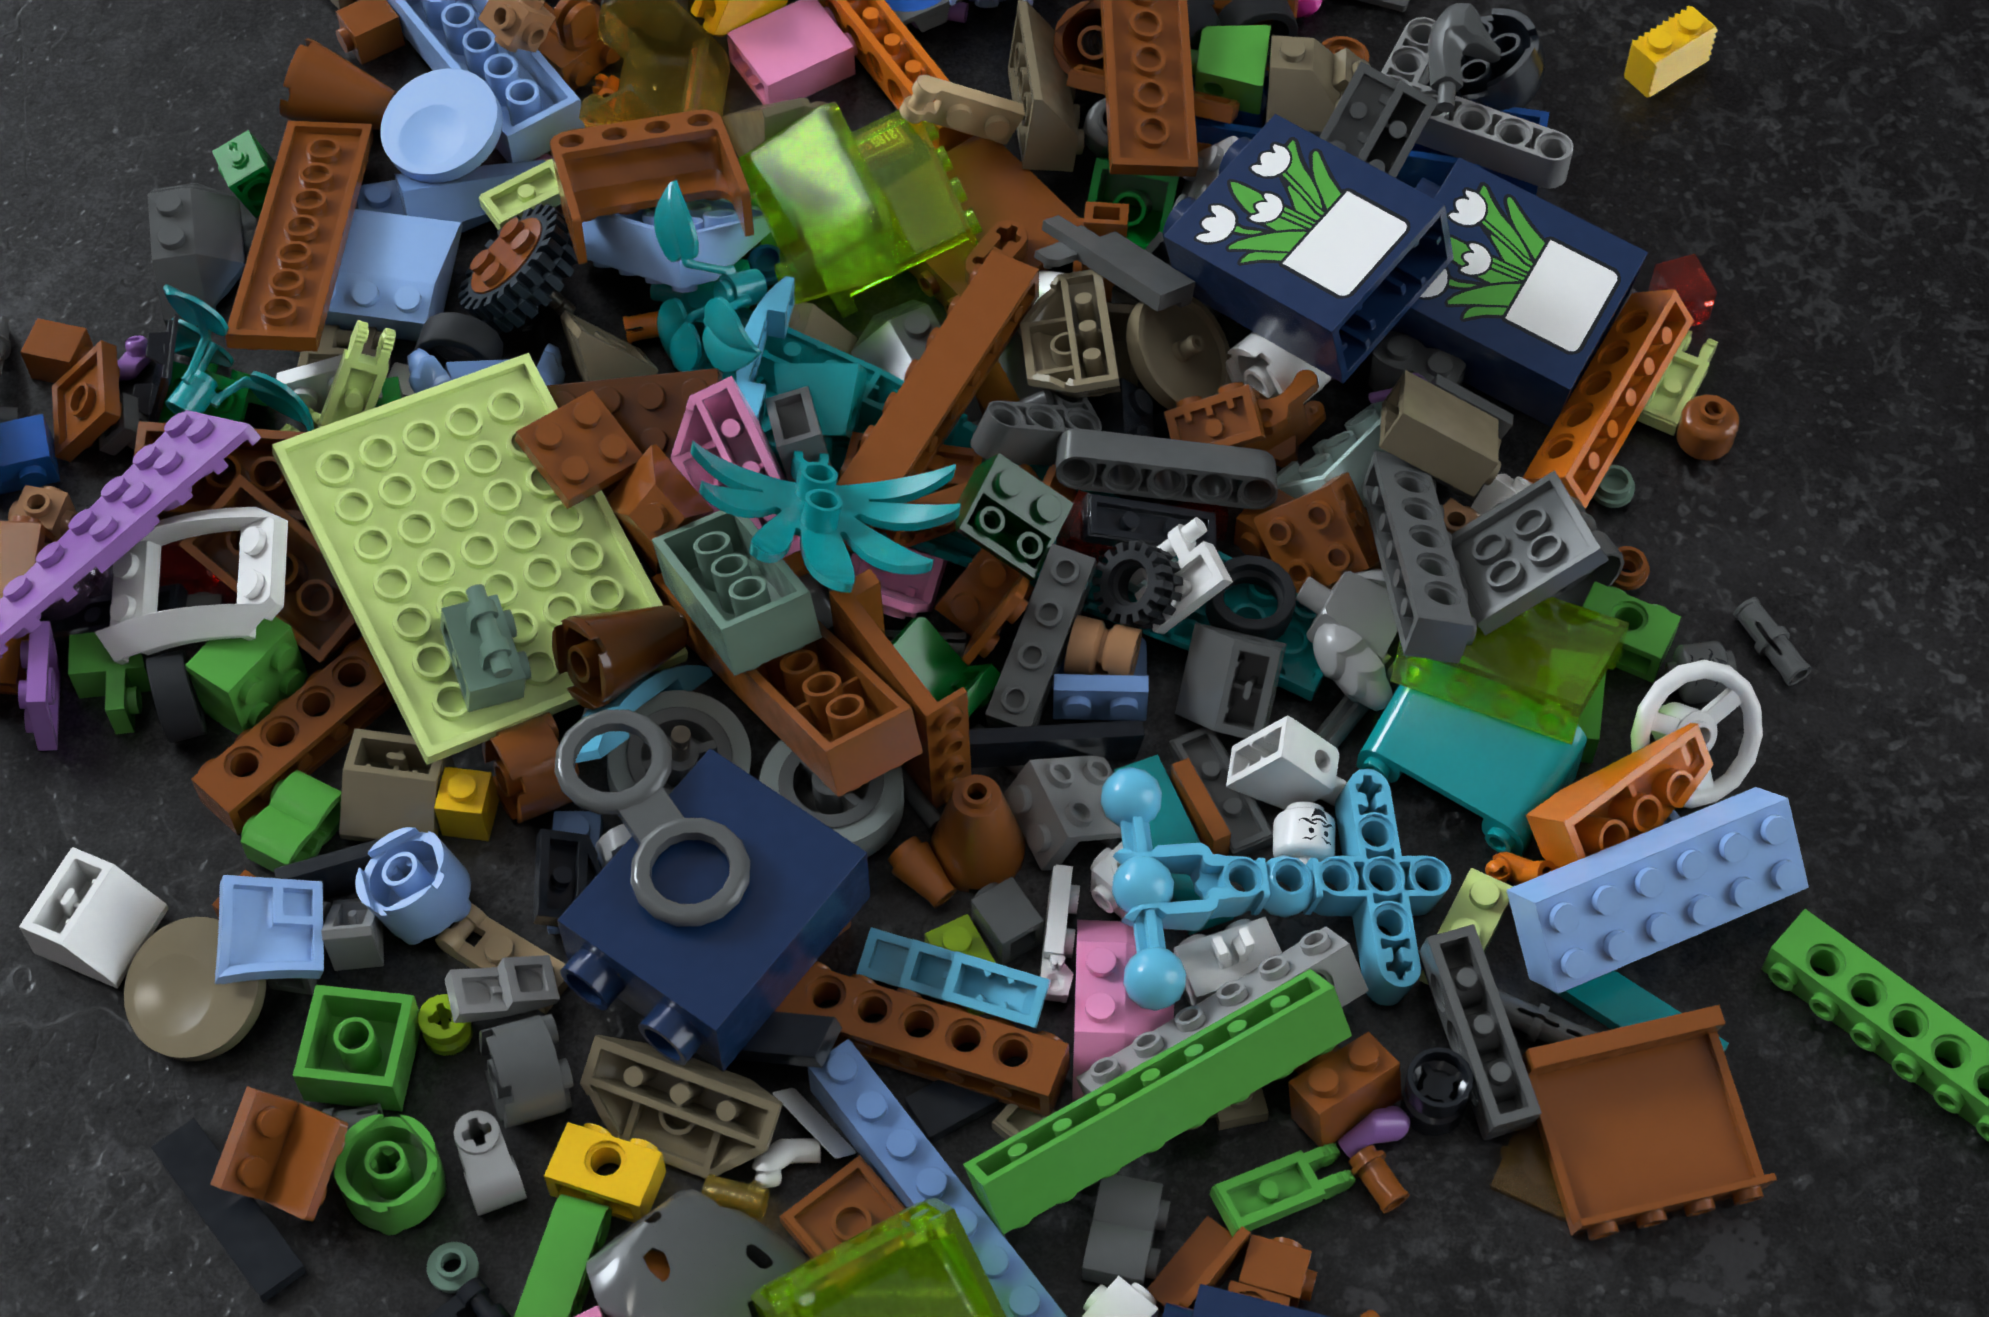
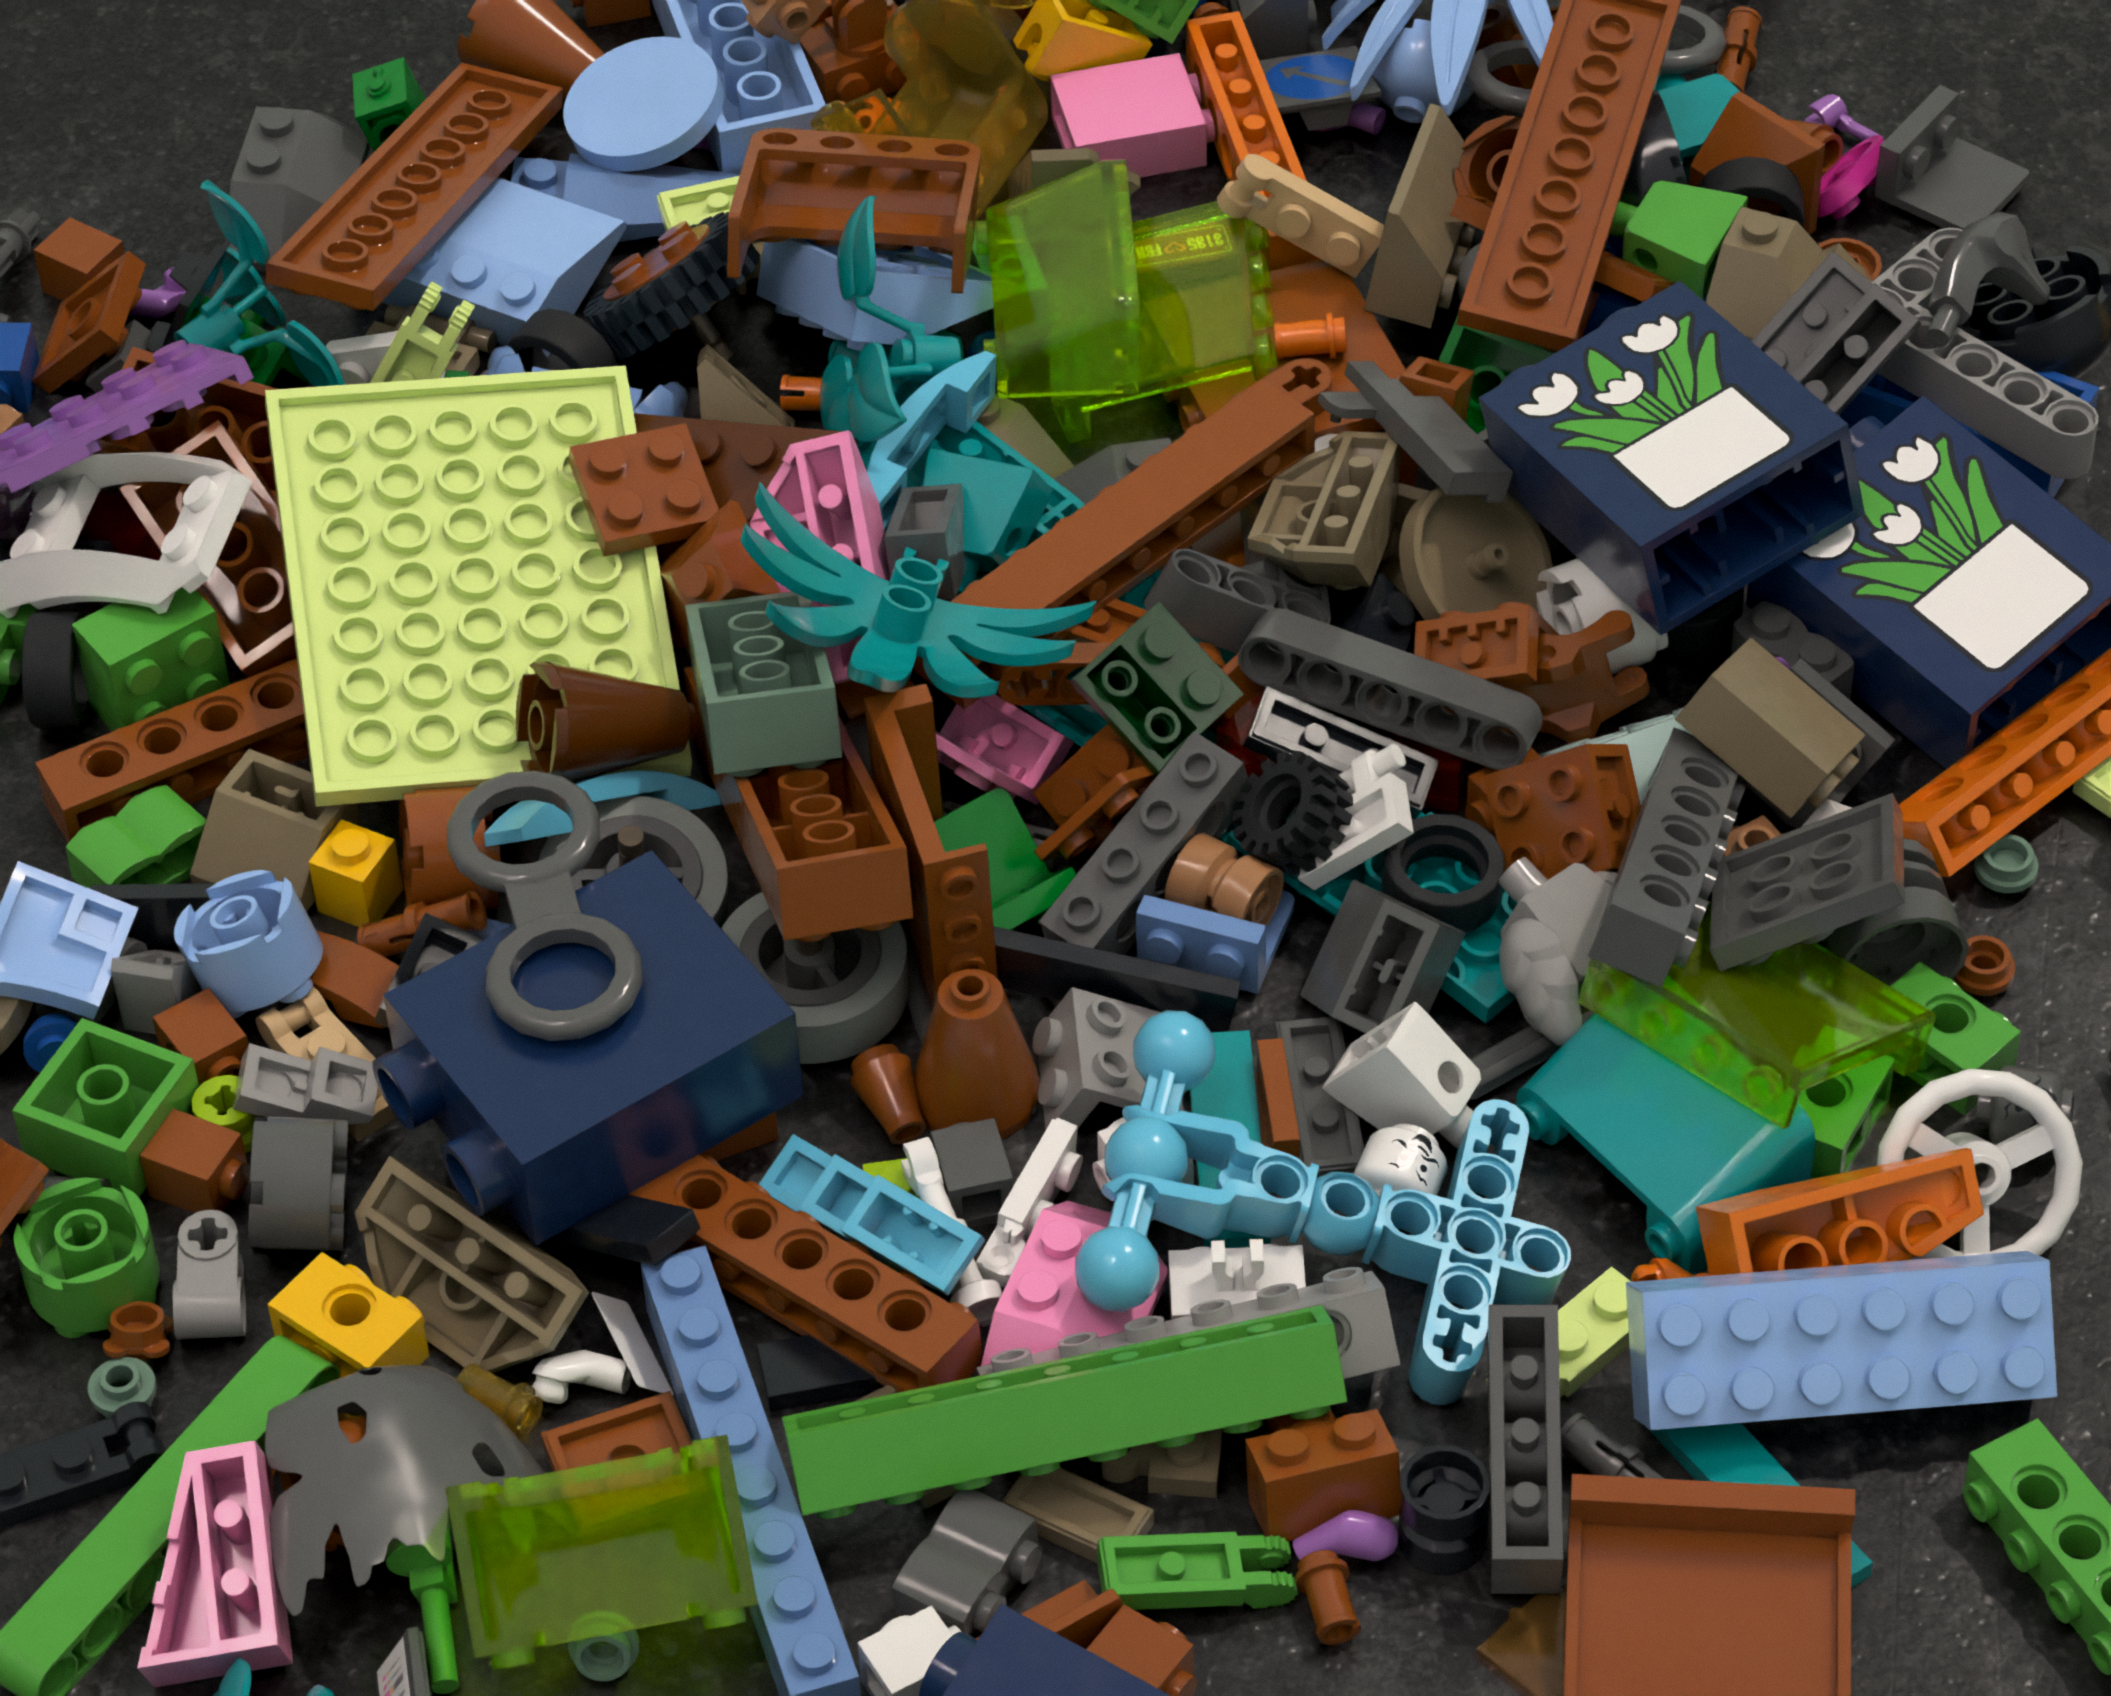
camera: 20 degrees right, 10 degrees down
sand green brick [440,584,531,712] -> none
none -> blue plate [23,1013,77,1072]
none -> dark orange plate [103,1301,174,1361]
none -> dark orange brick [139,1109,250,1213]
none -> dark orange brick [152,988,249,1086]
none -> dark orange slope [310,931,399,1029]
none -> dark orange pin [357,891,487,958]
none -> white piece [901,1137,1003,1327]
none -> dark tan tile [1002,1467,1154,1563]
none -> orange pin [1274,312,1347,360]

